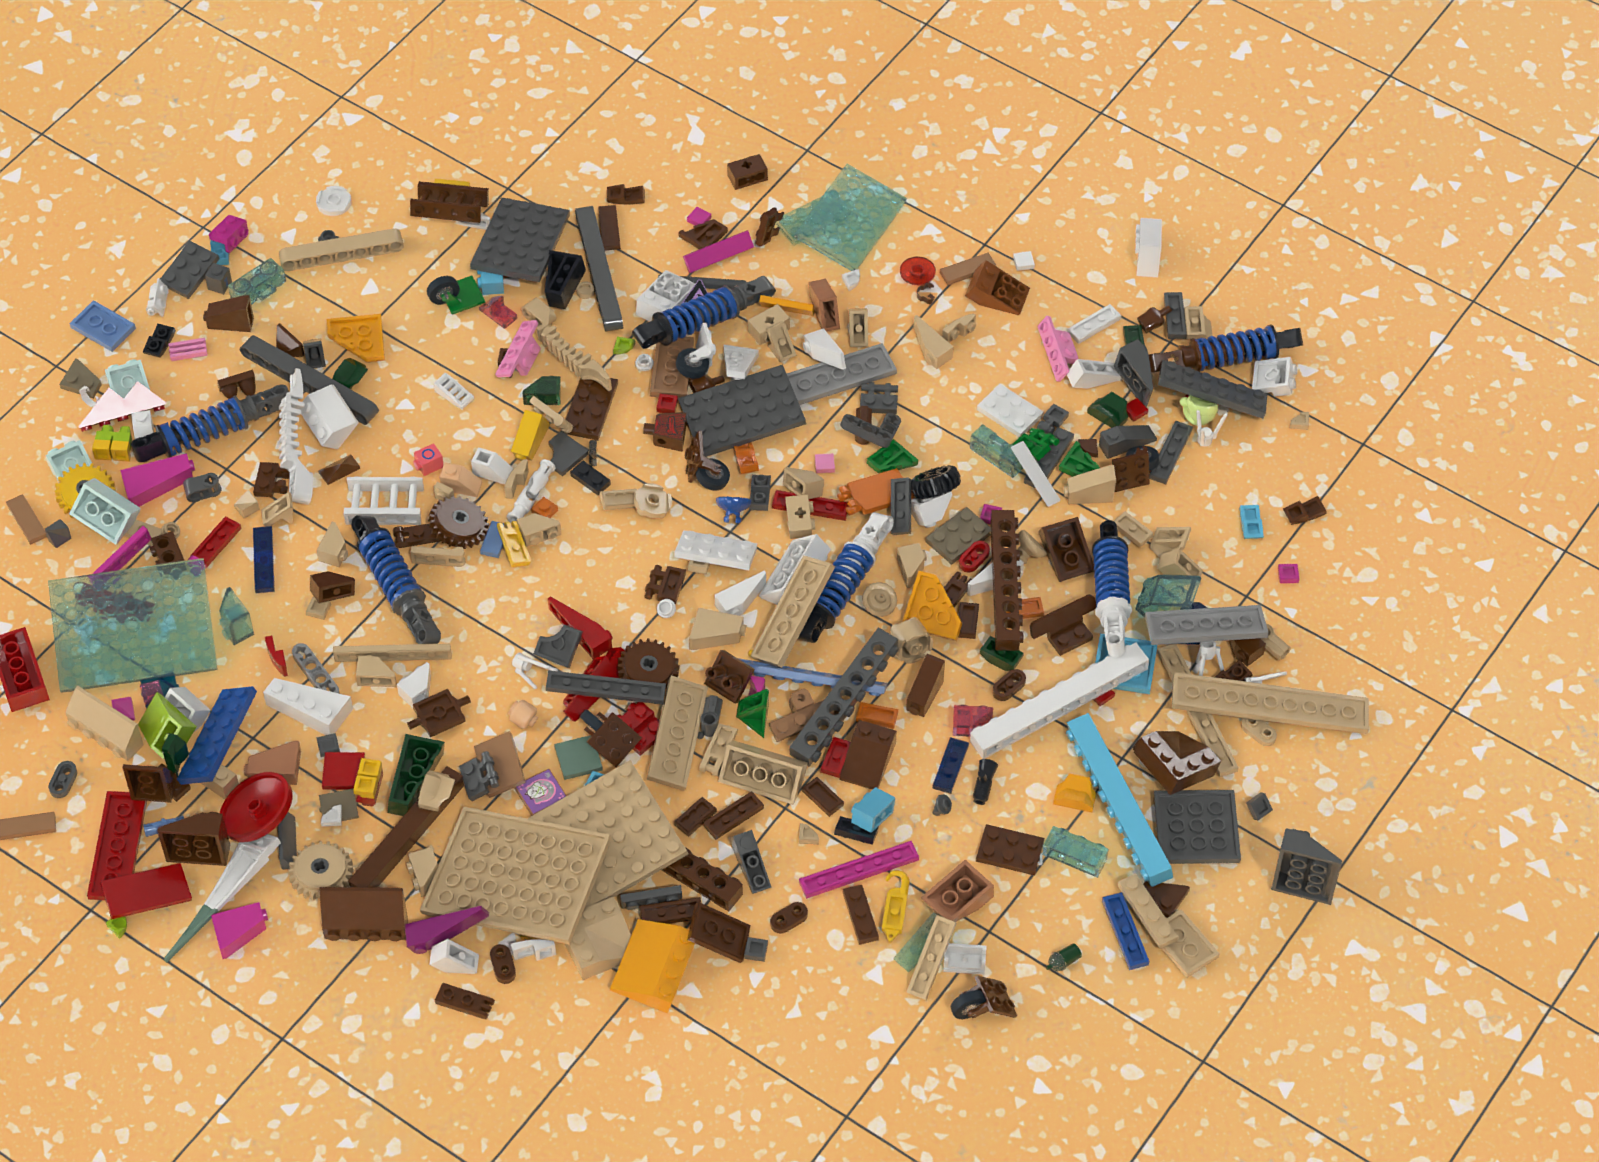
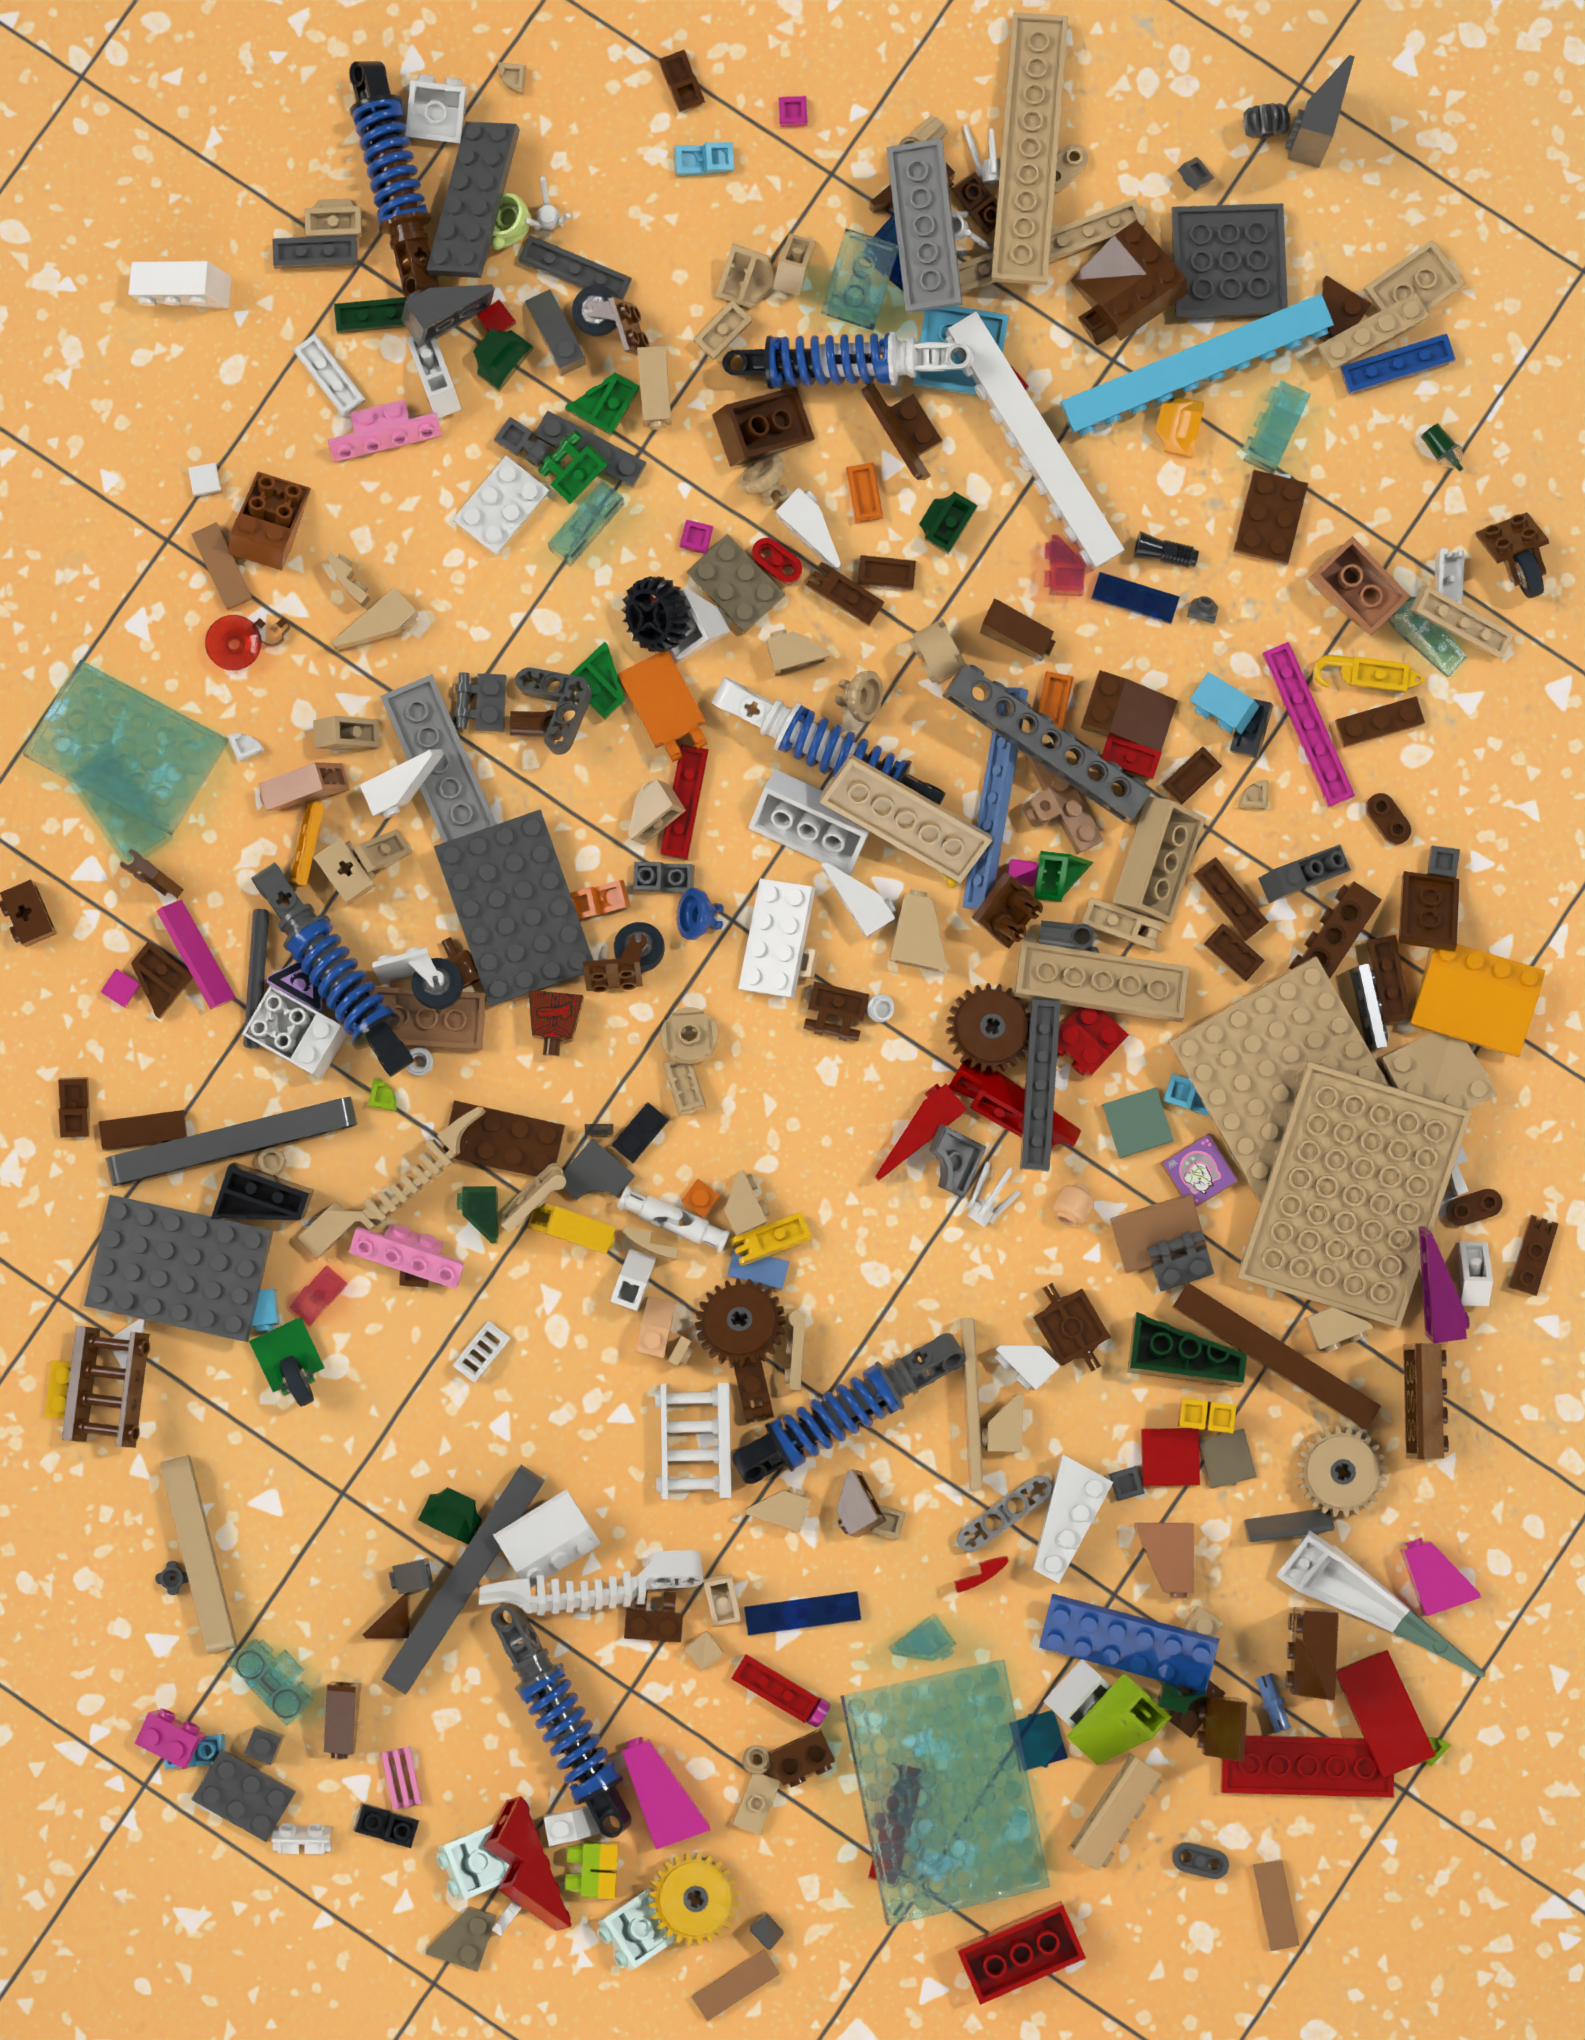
camera: 95 degrees left, 30 degrees up
medium blue plate [69,300,136,352] -> none
light aqua slope [69,478,141,545] -> none
dark pink tile [88,526,151,588] -> none
dark pink slope [111,697,135,721] -> none
clear pink plate [140,680,164,705] -> none
dark grey piece [183,473,222,502] -> none
reddish brown tile [217,370,256,399] -> none
red dish [219,772,293,842] -> none
white tile [316,186,351,216] -> none
reddish brown slope [318,454,360,485] -> none
white tile [321,805,342,827] -> none
light orange plate [326,314,385,362] -> none
coral brick [413,443,444,476] -> none
tan slope [418,770,455,812] -> none
reddish brown plate [580,709,642,767] -> none
red plate [656,393,678,413] -> none
white wing [723,344,759,380] -> none
tan brick [785,495,815,539] -> none
bright pink tile [815,453,835,473] -> none
dark grey plate [891,477,911,535] -> none
light orange plate [902,571,963,641] -> none
reddish brown brick [990,510,1024,651] -> none
reddish brown plate [993,669,1026,701] -> none
white sticker [1011,441,1060,507] -> none
reddish brown tile [1078,439,1098,458] -> none
reddish brown piece [1137,305,1172,333] -> none

